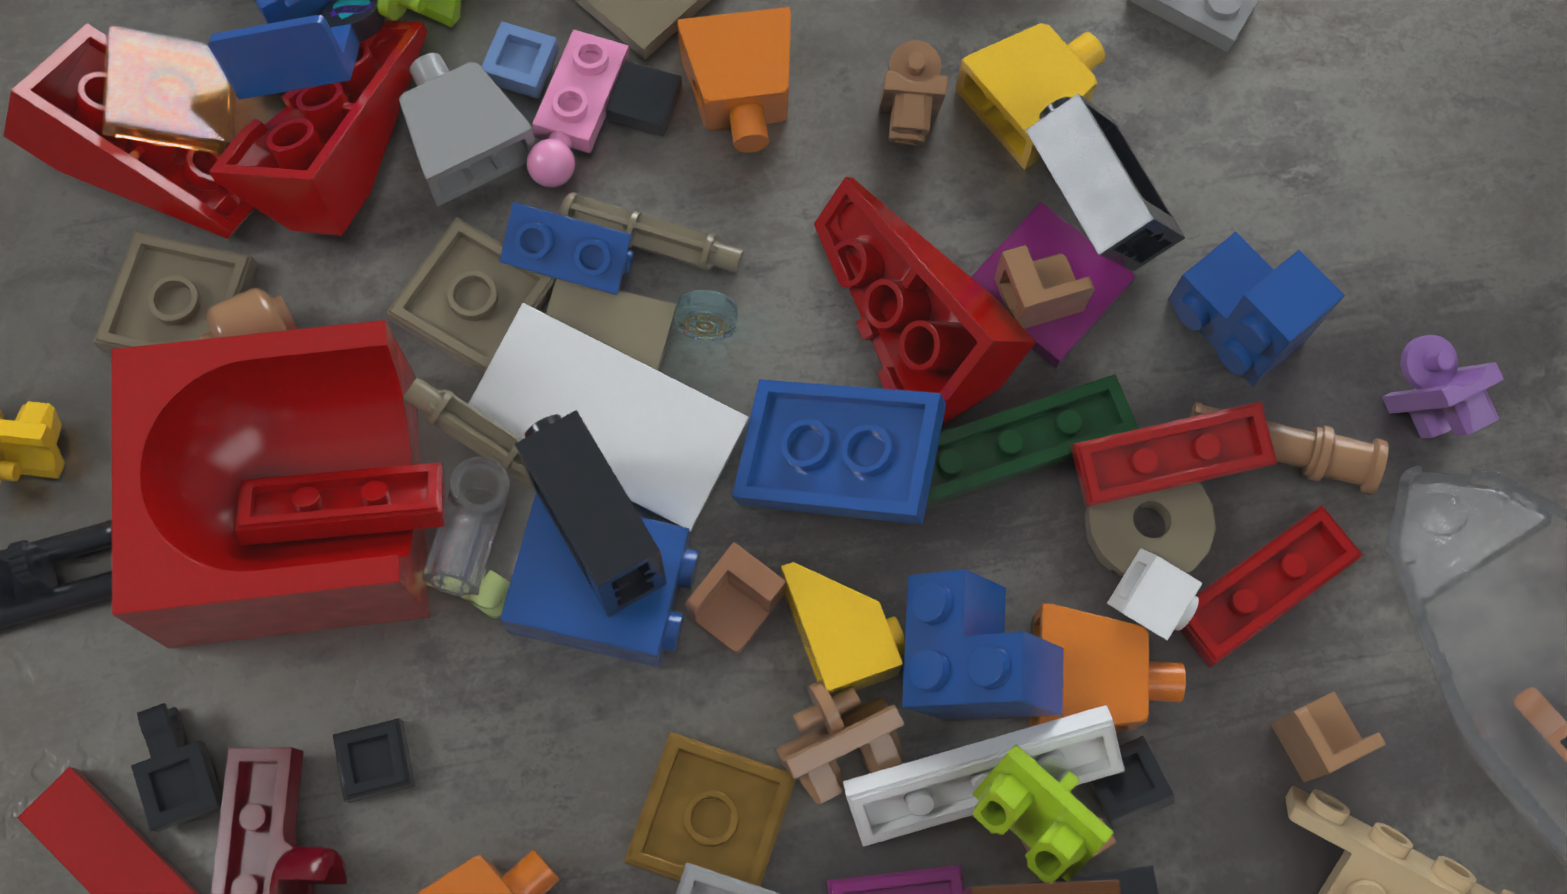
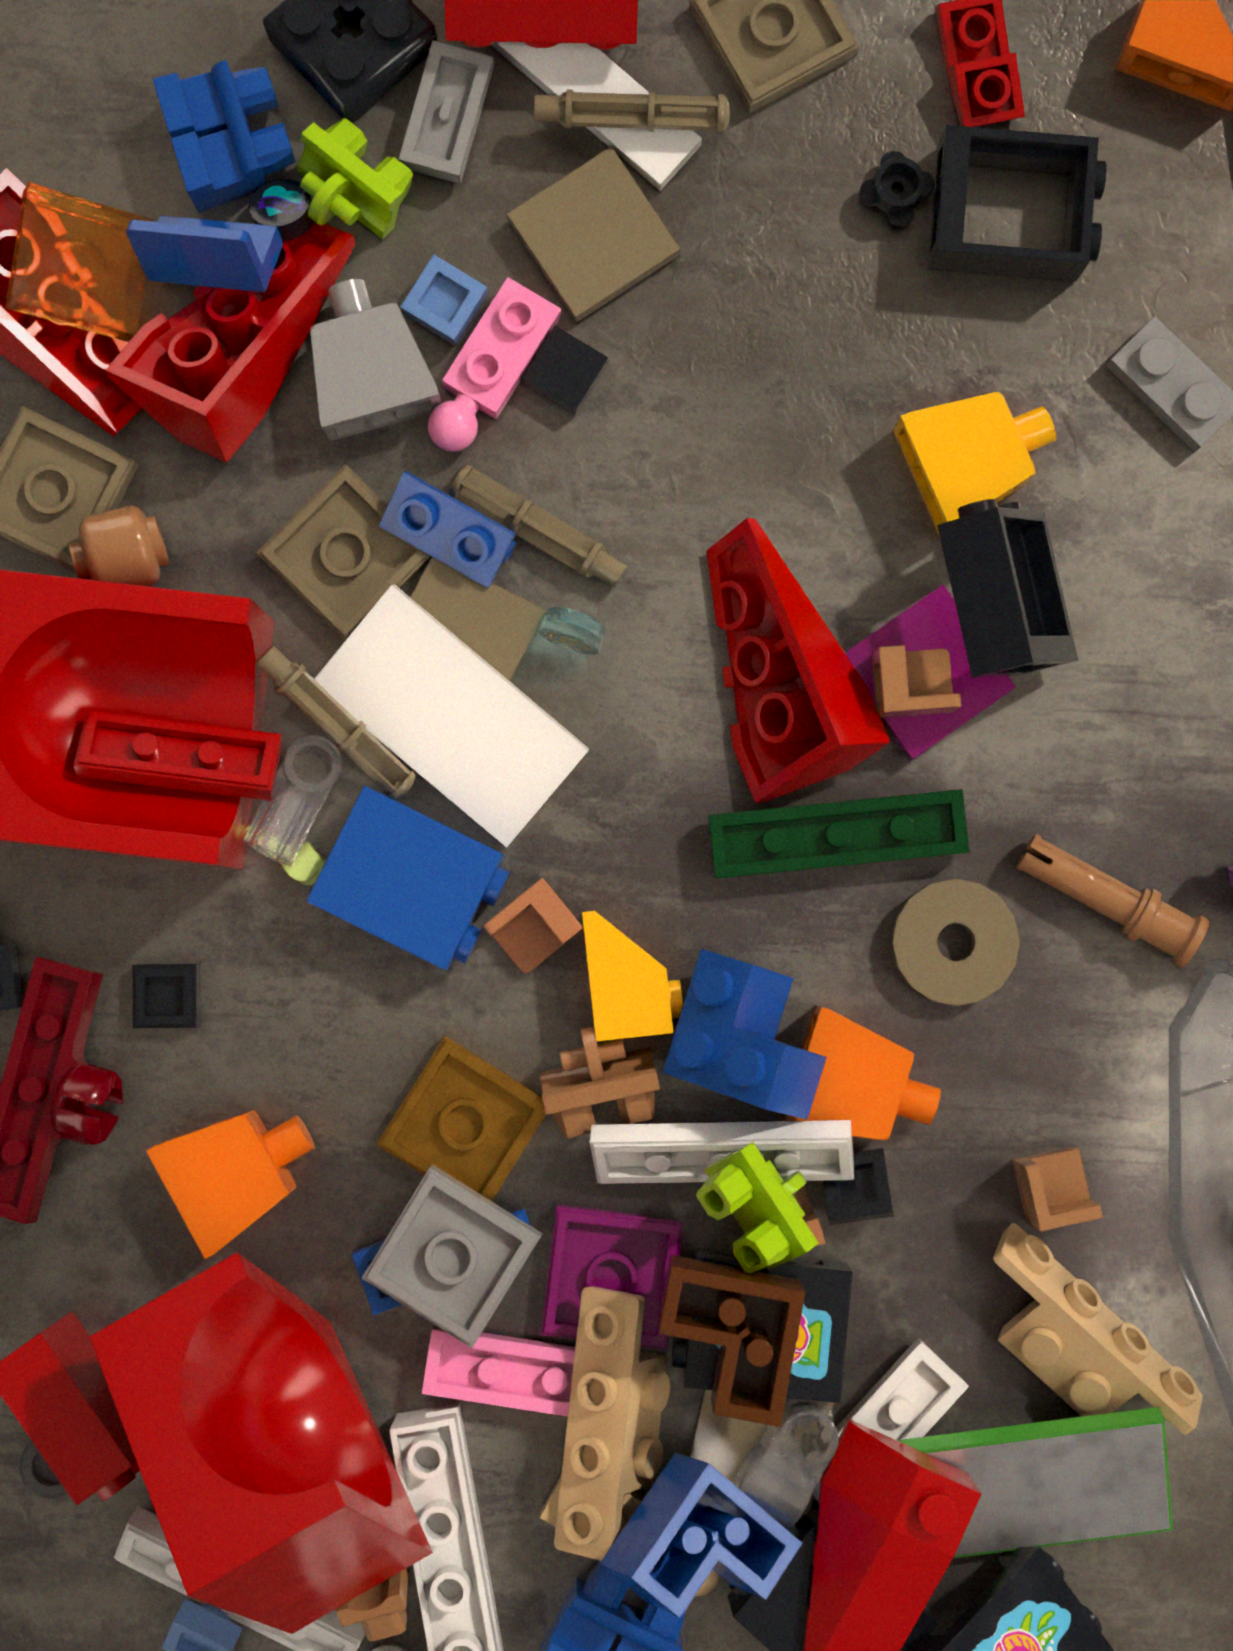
camera: 15 degrees right, 15 degrees up
black window [515,410,667,617] -> none
orange torso [677,7,791,153] -> none
blue plate [732,379,946,525] -> none
medium nougat hips [879,40,948,146] -> none
red tile [1070,401,1277,508] -> none
white plate [1107,548,1202,640] -> none
blue brick [1168,232,1345,387] -> none
red tile [1180,505,1364,668] -> none

